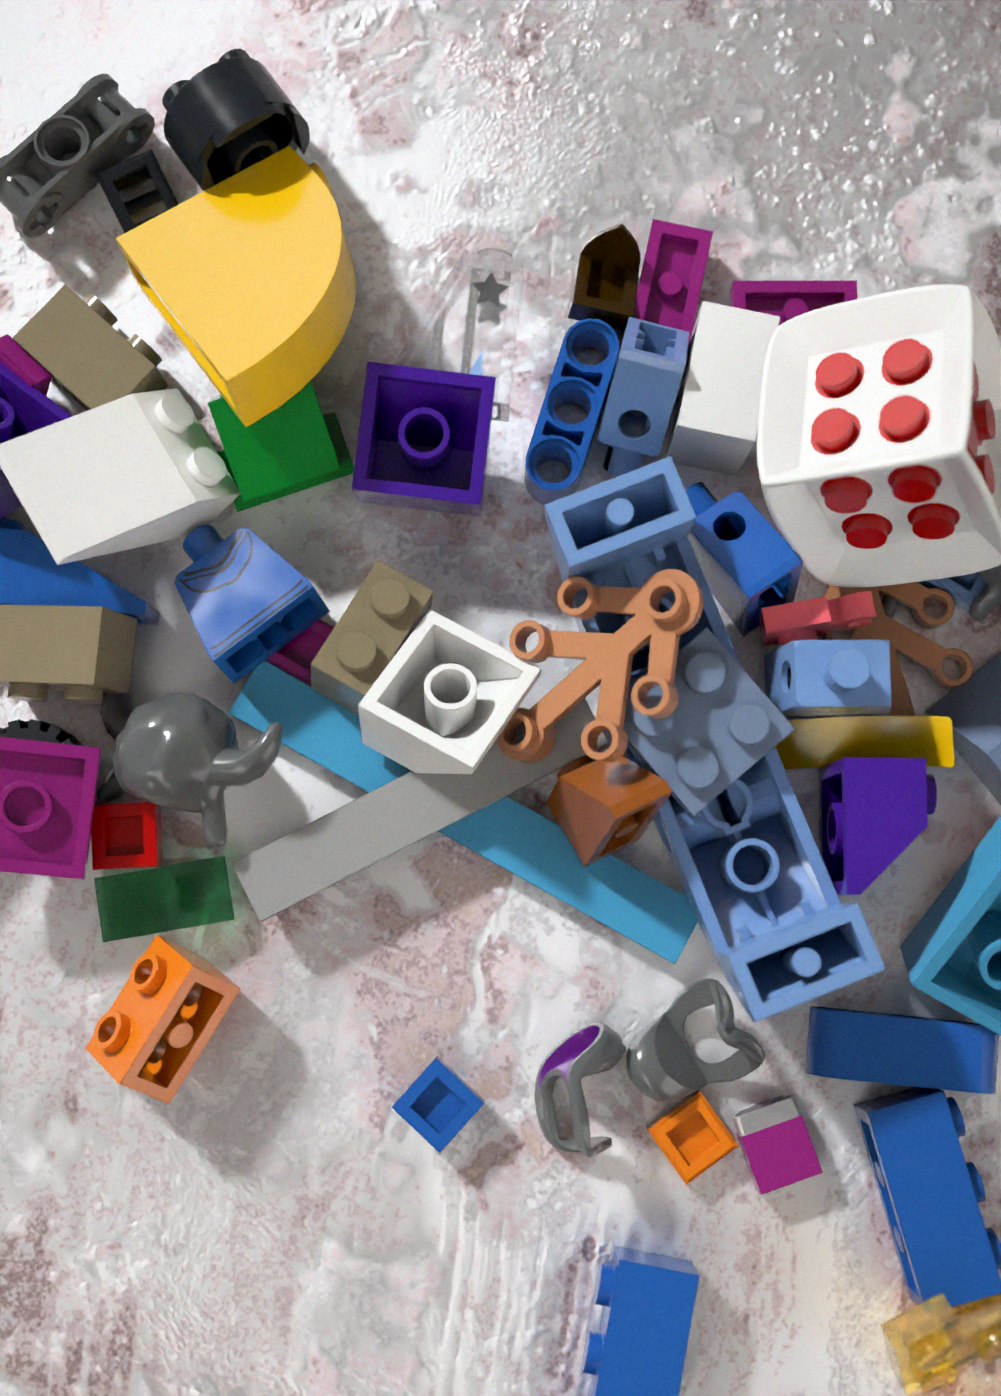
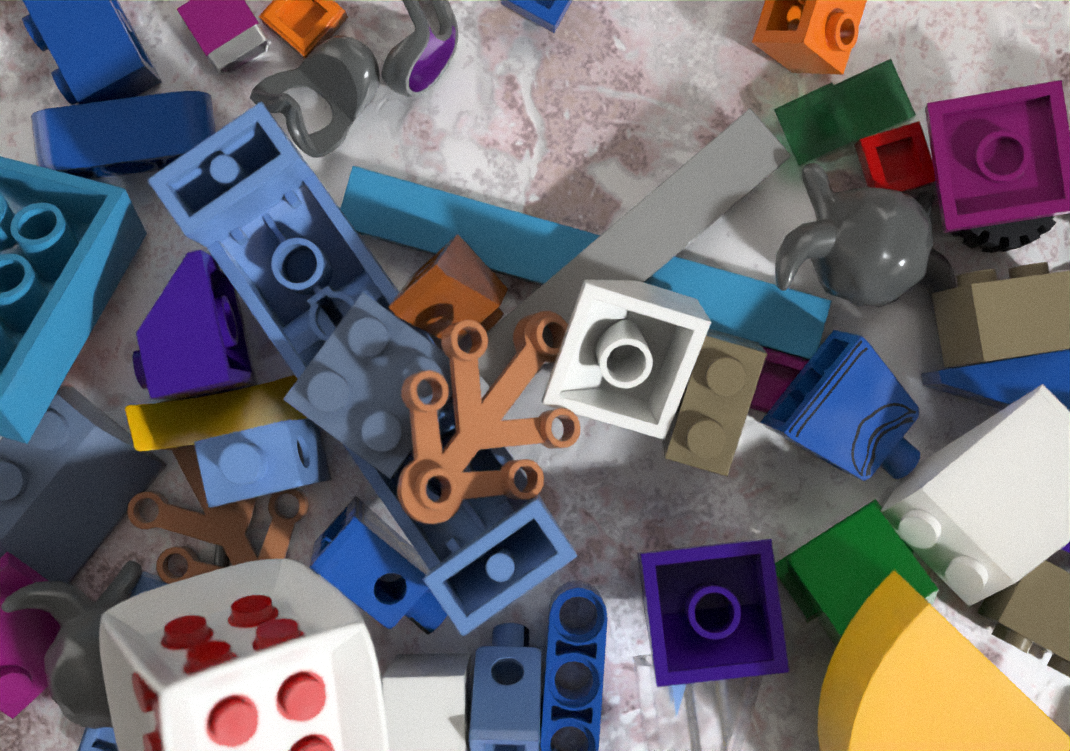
camera: 170 degrees right, 5 degrees up
coral plate [758,591,876,647] -> none

